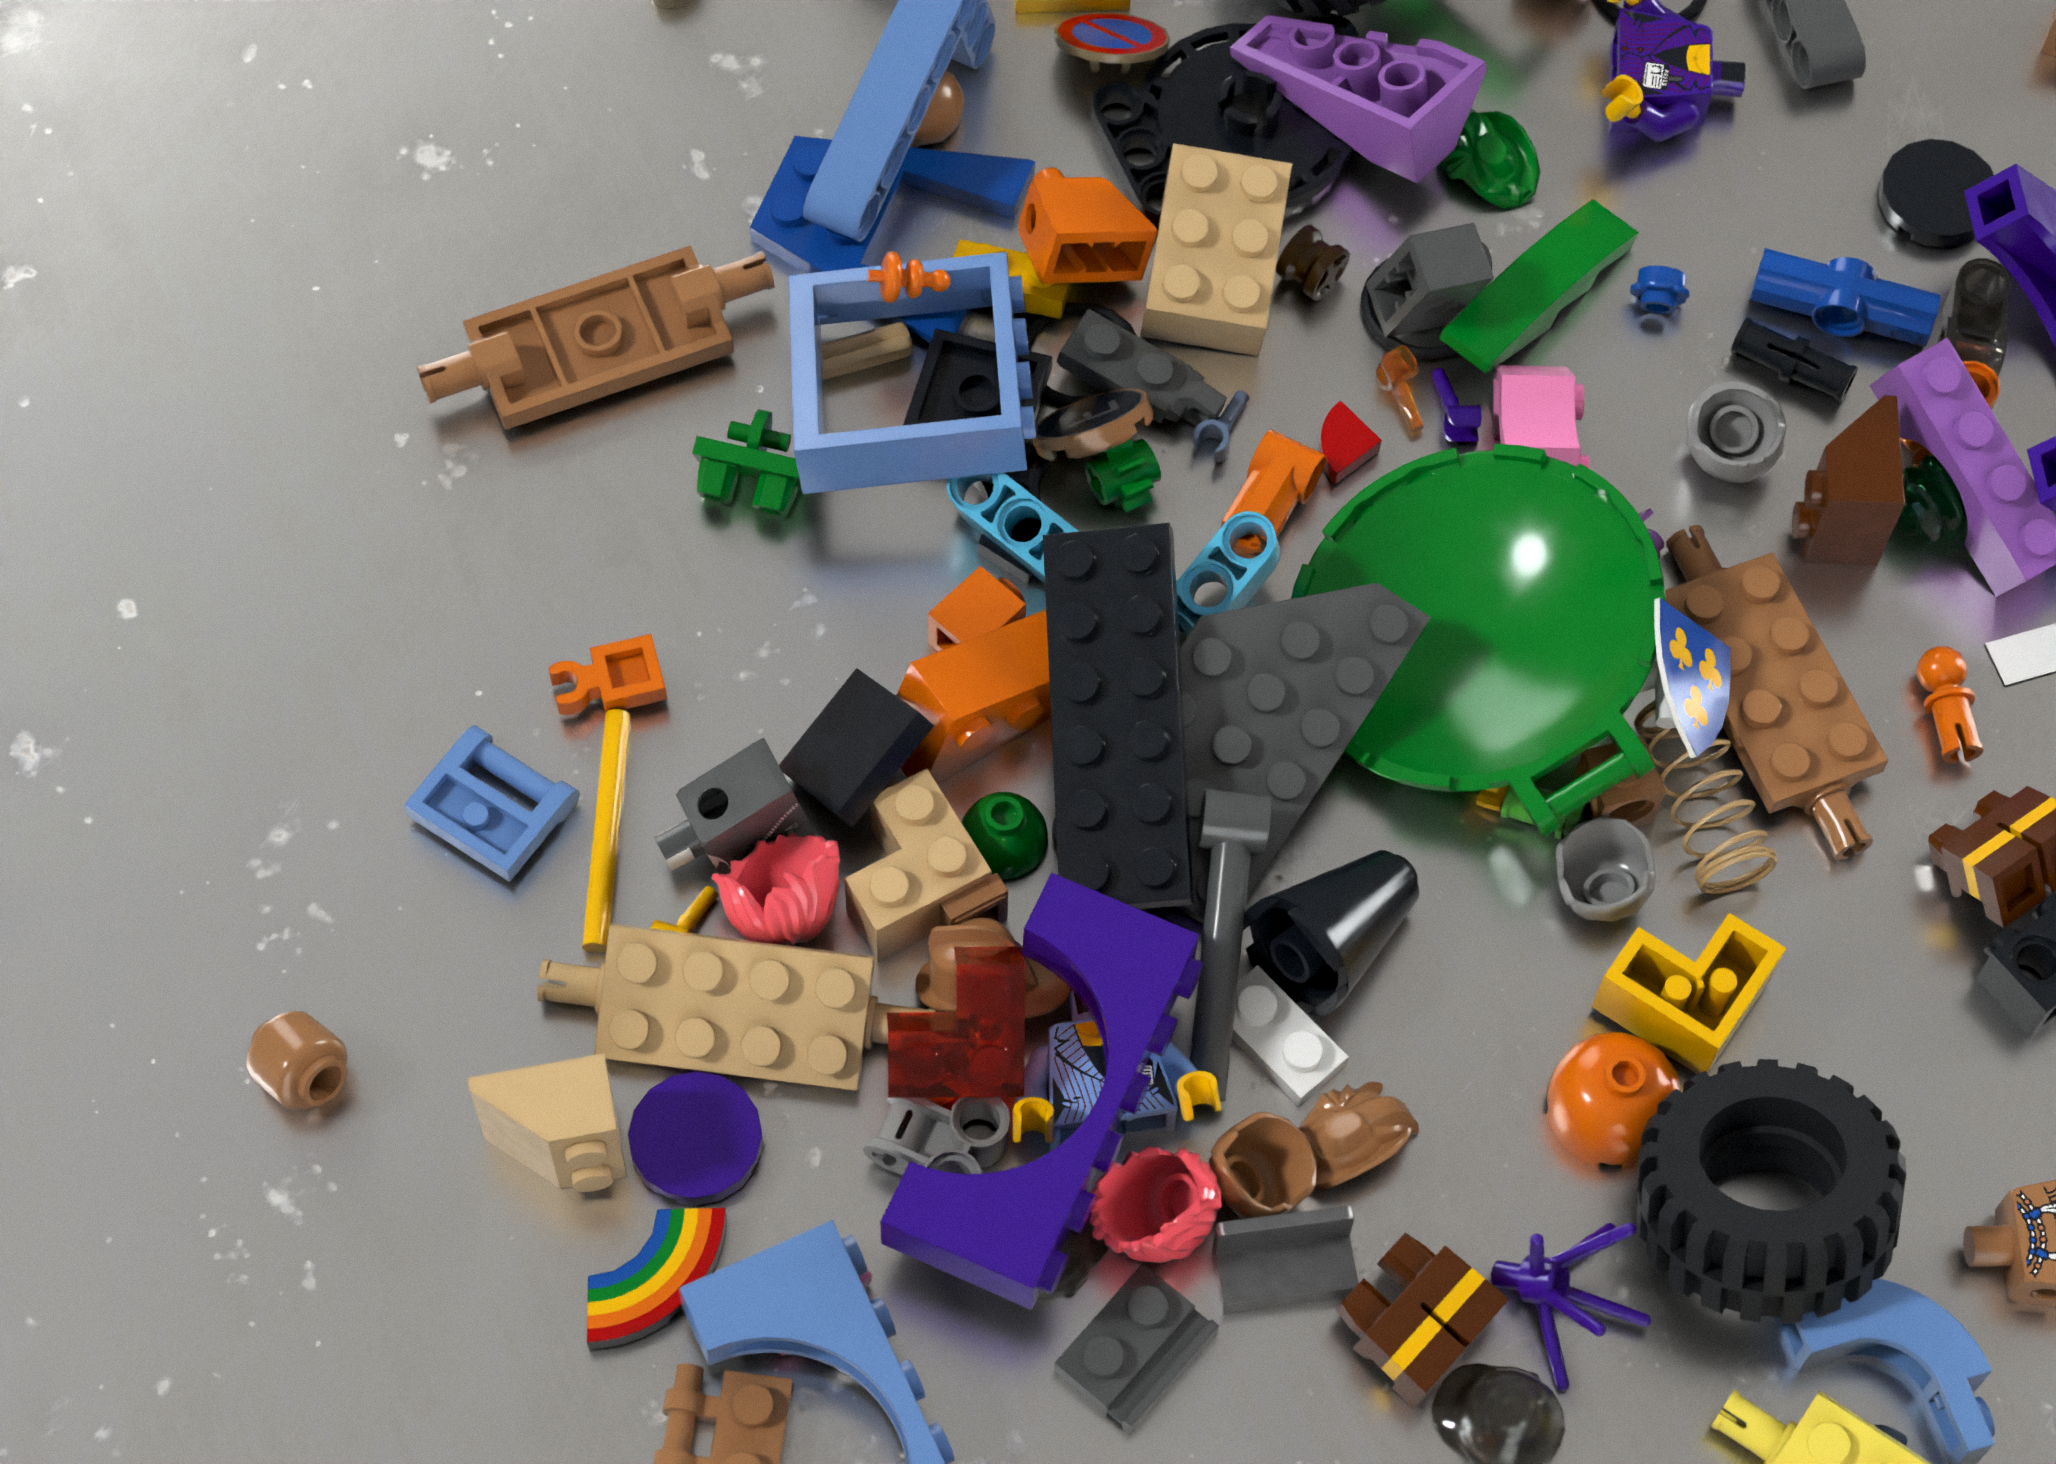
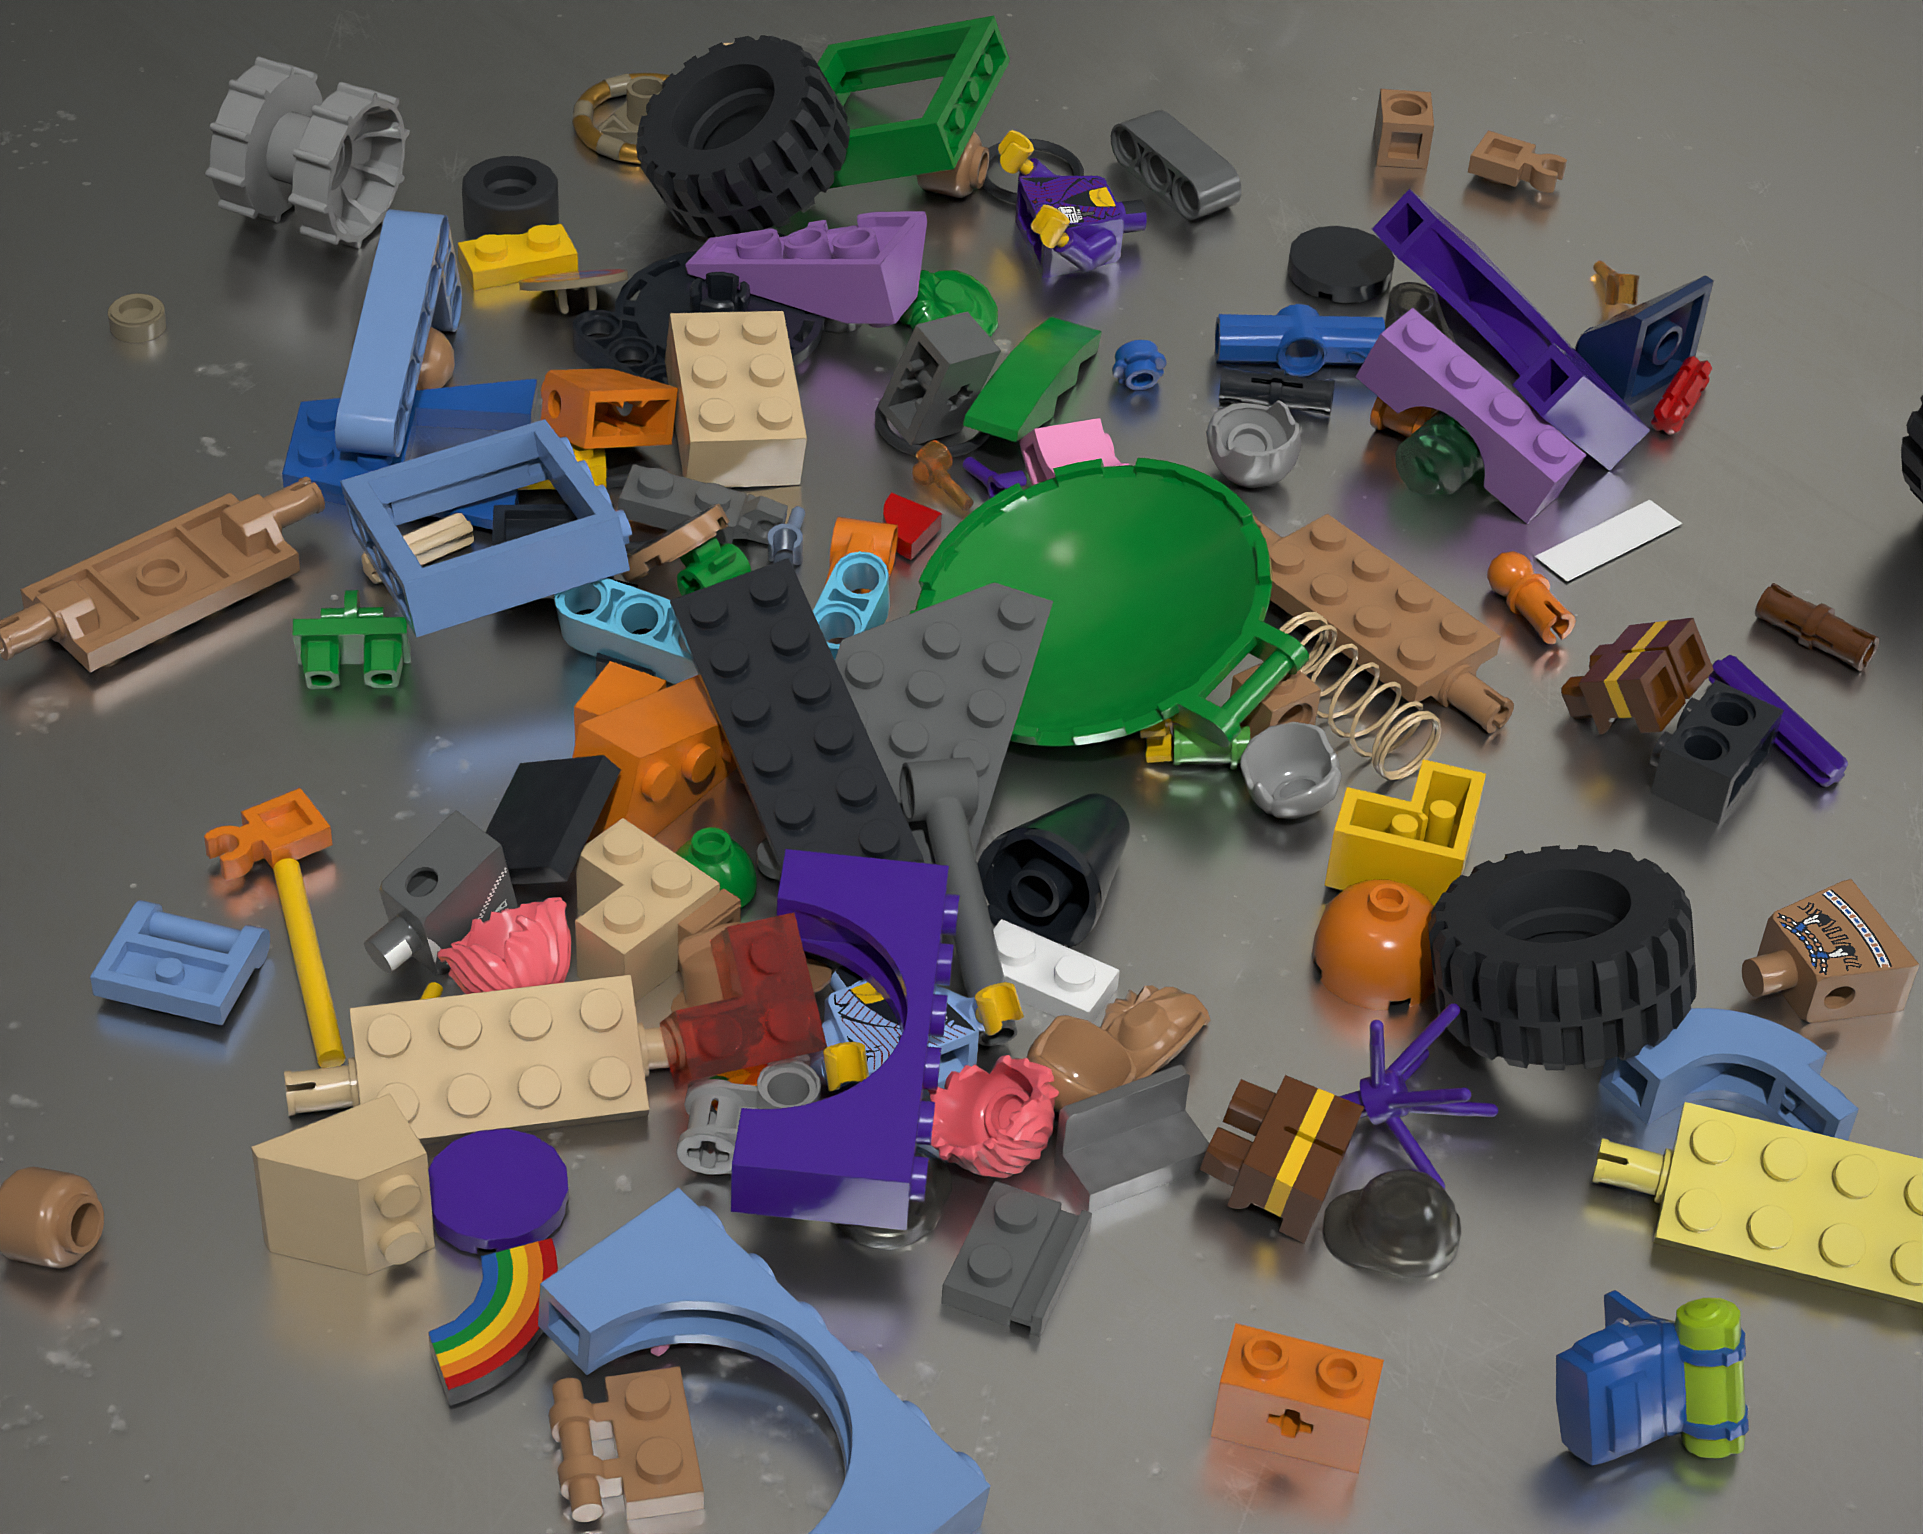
camera: 20 degrees left, 20 degrees down
orange hair [867,251,951,303] -> none
dark brown wheel [1276,225,1350,301] -> none
shield [1639,598,1731,758] -> none
reddish brown slope [1792,395,1905,566] -> none

